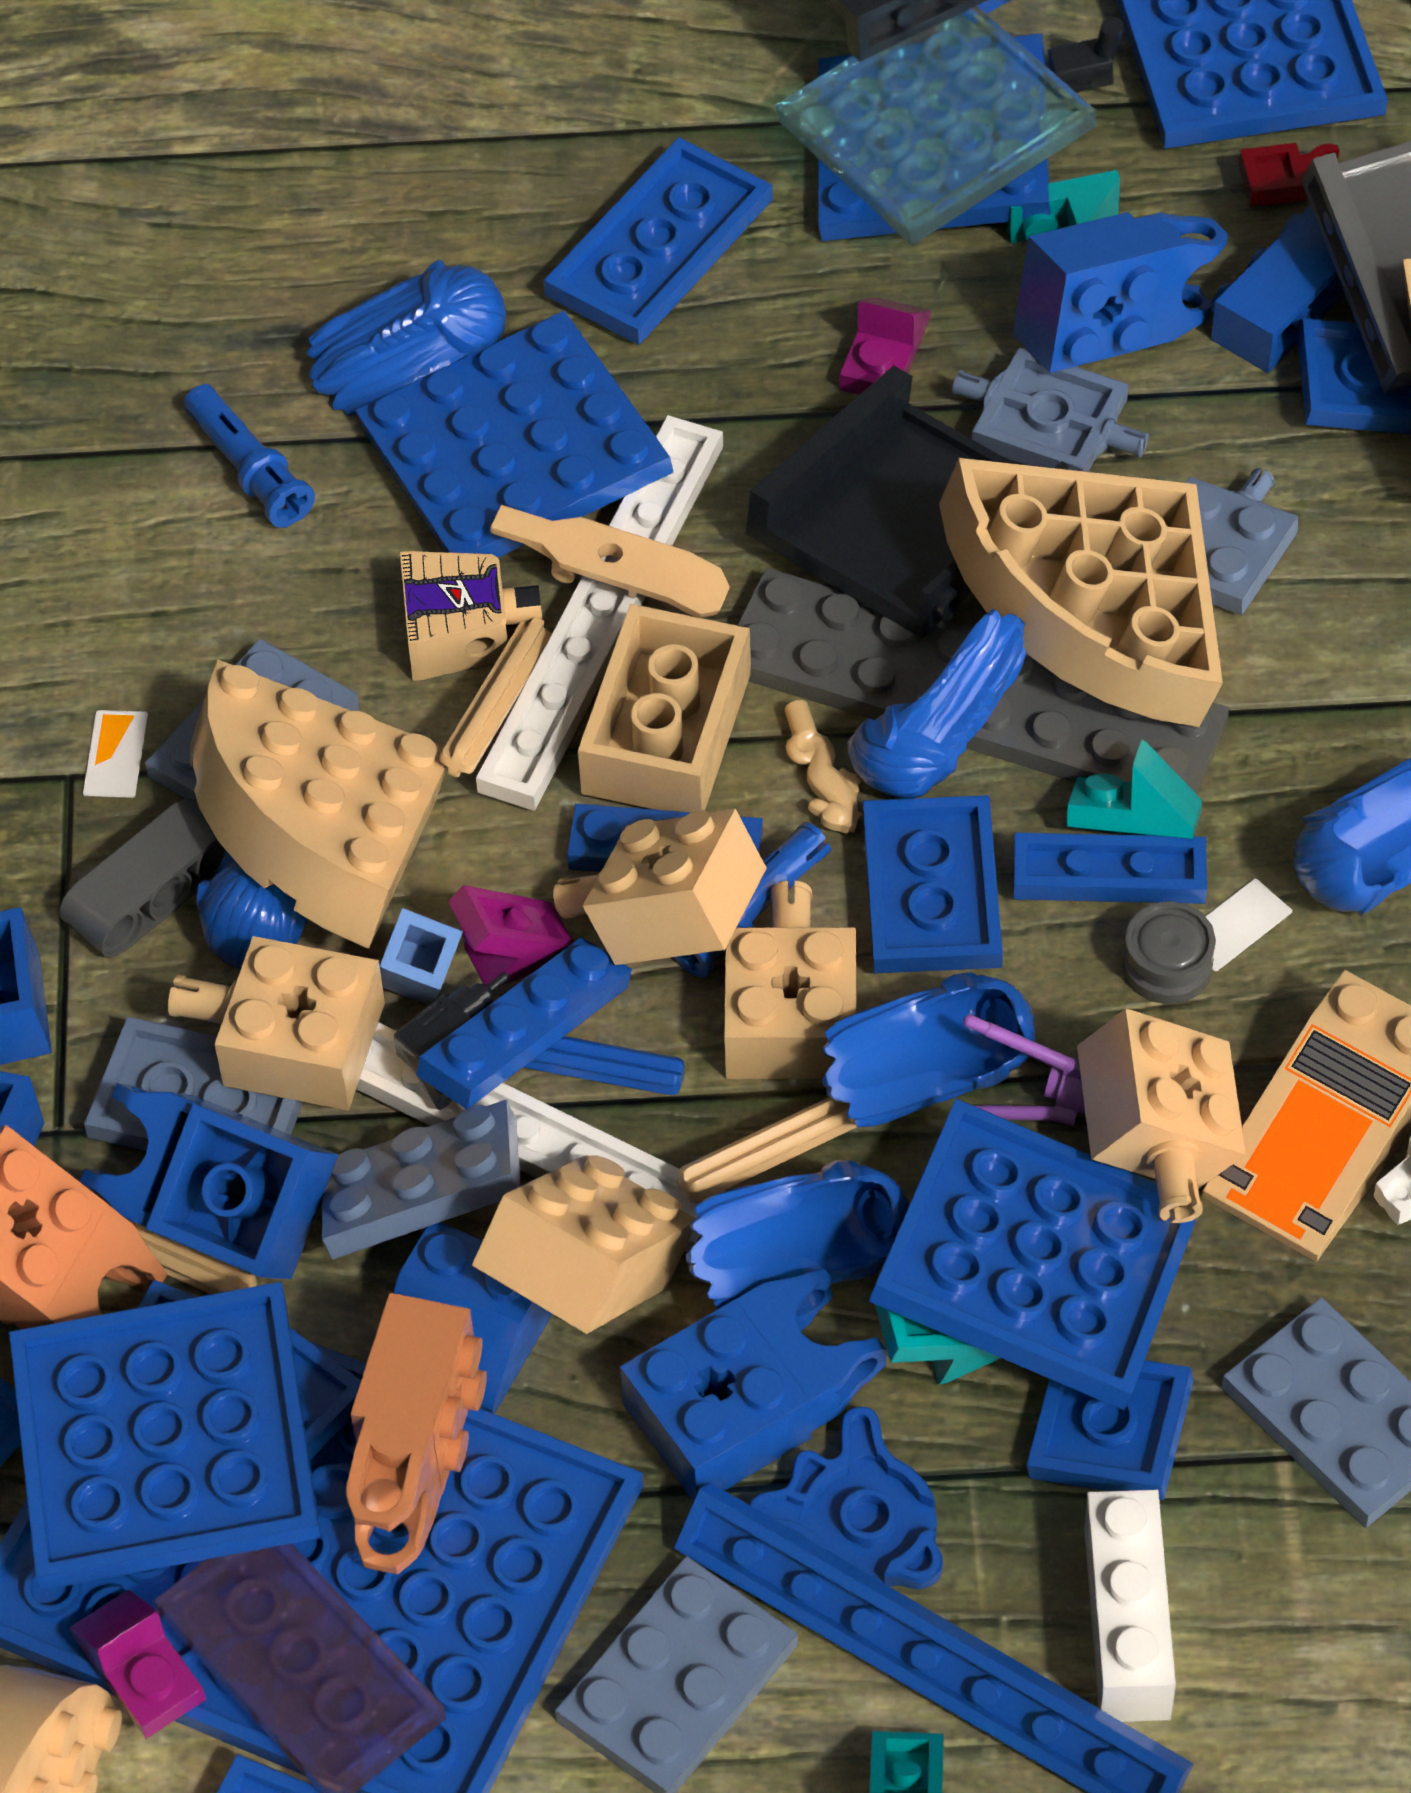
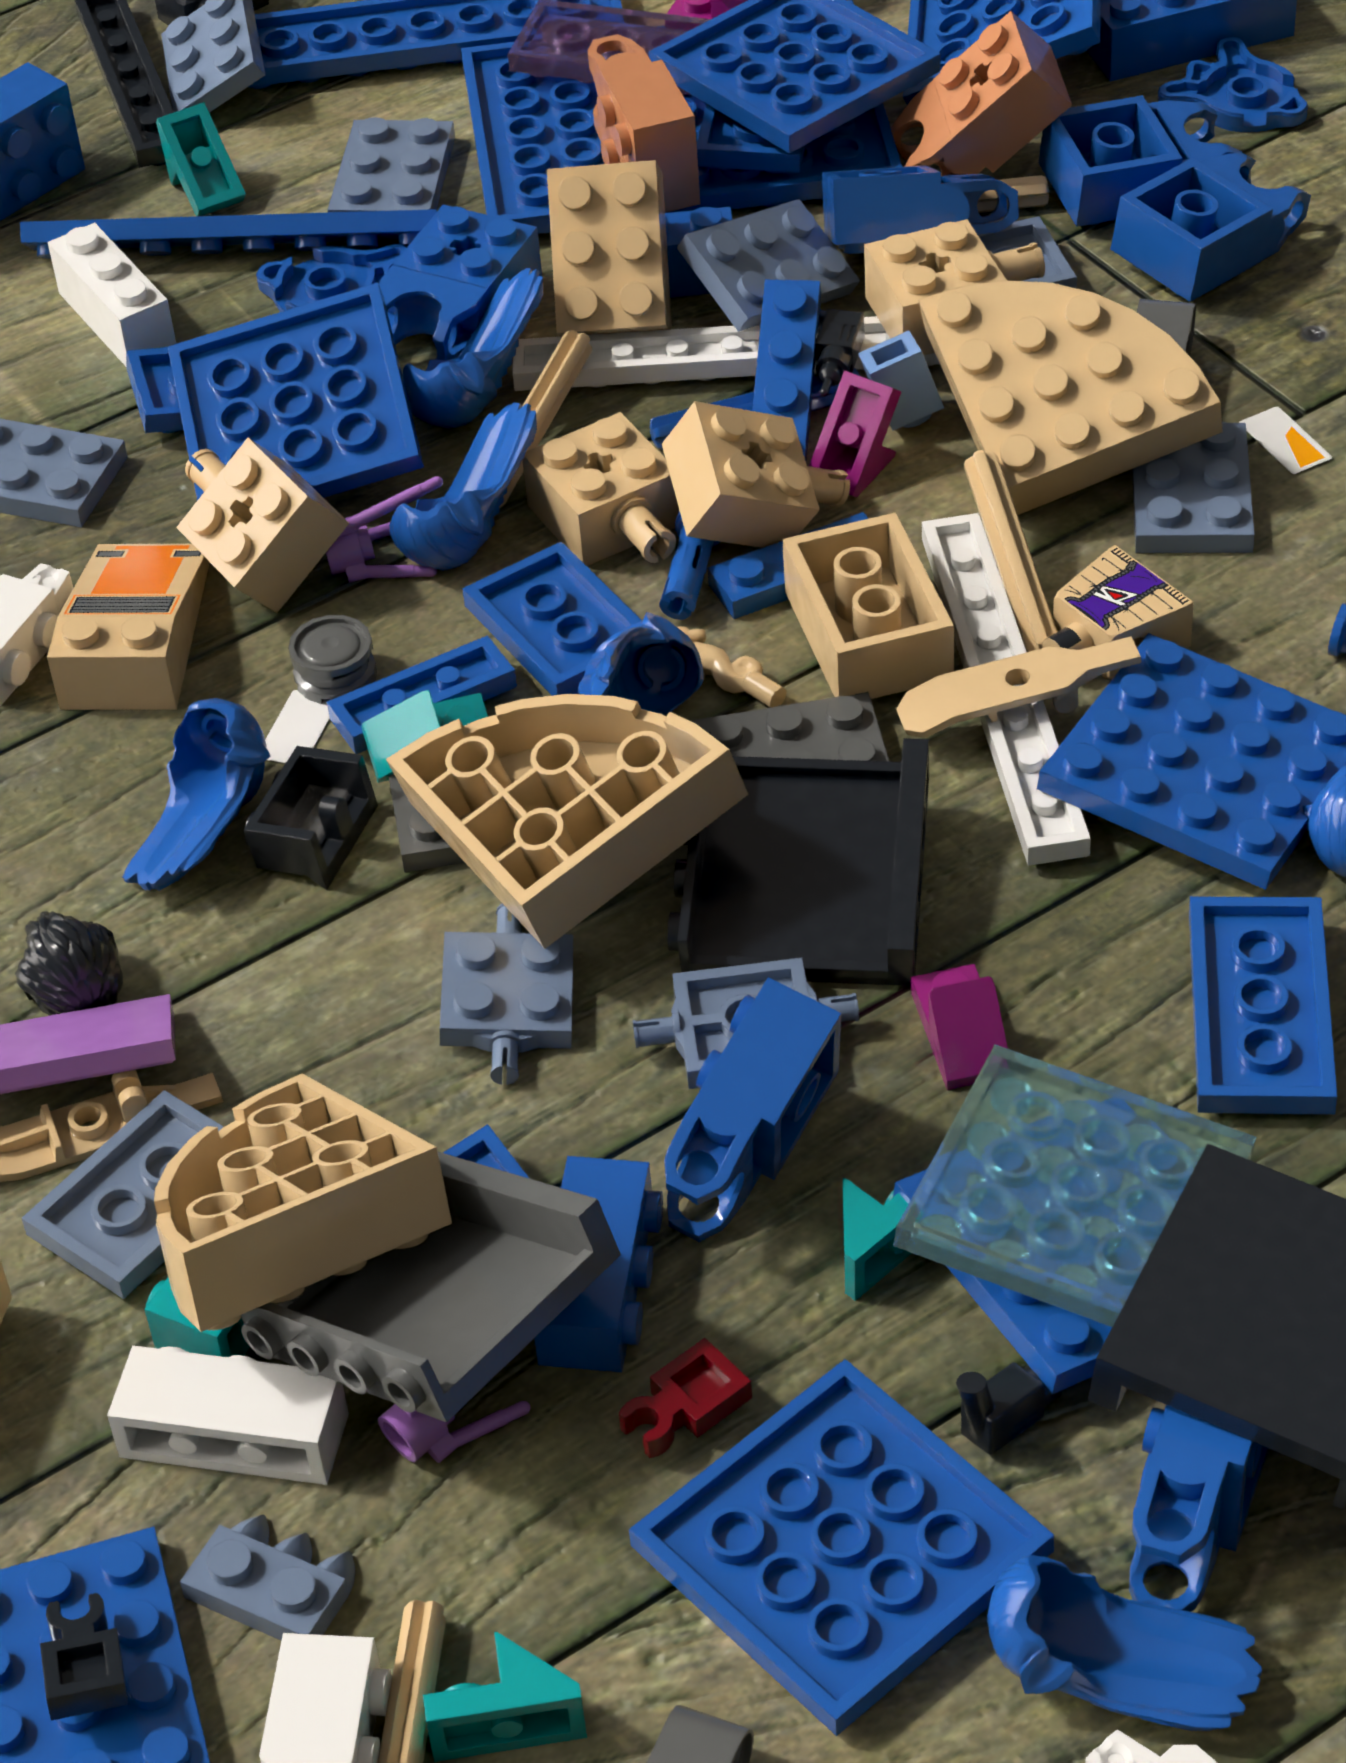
camera: 150 degrees right, 10 degrees down
none -> black window [244,746,378,890]

